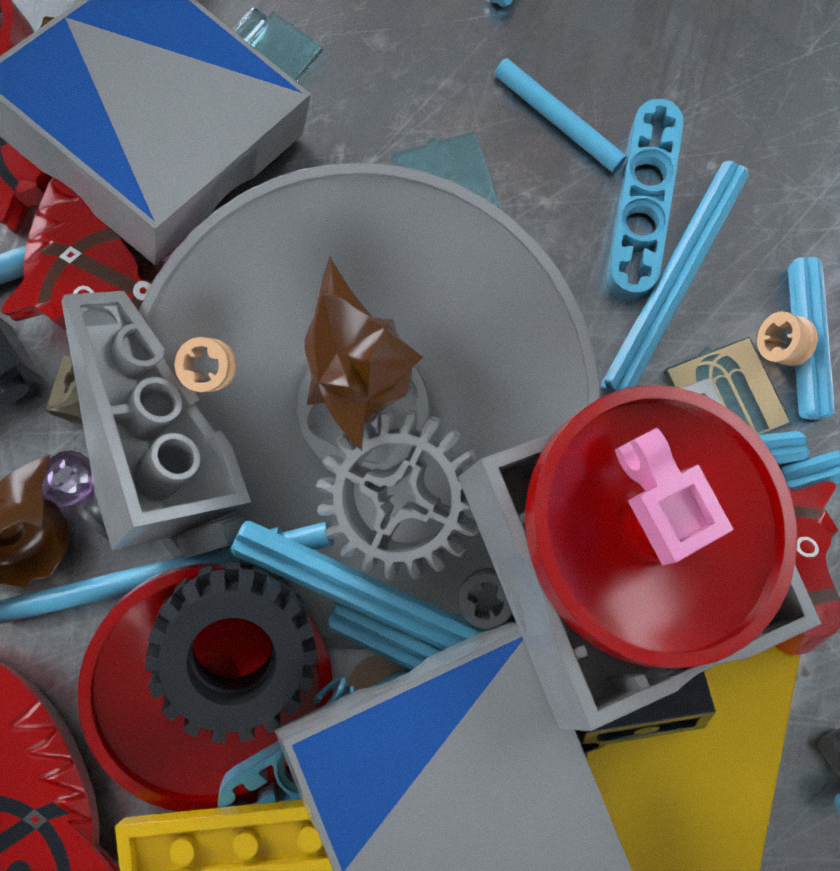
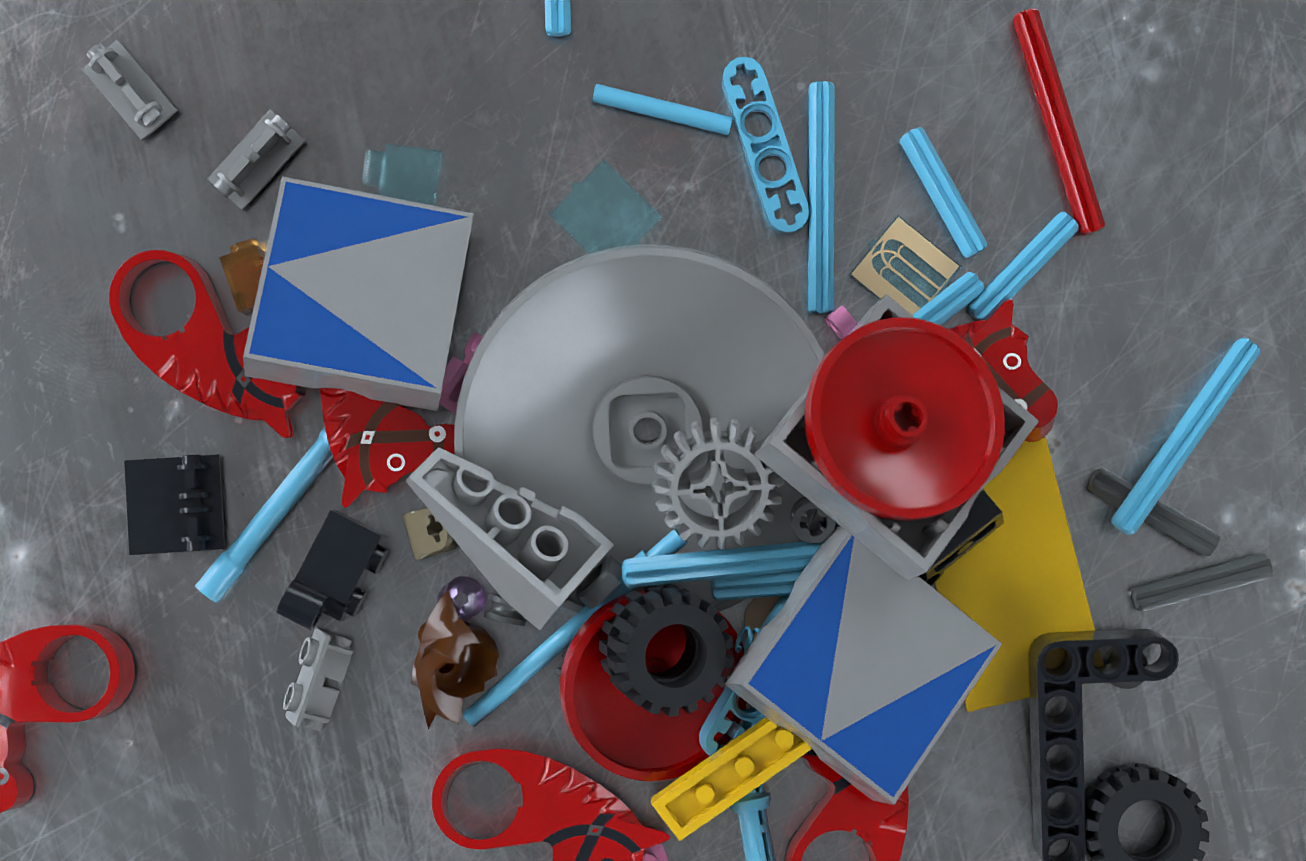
camera: 35 degrees left, 10 degrees up
light nougat bush [174,337,237,392] -> none
reddish brown hair [305,256,423,451] -> none
bright pink plate [615,428,734,566] -> none
light nougat bush [757,311,818,367] -> none

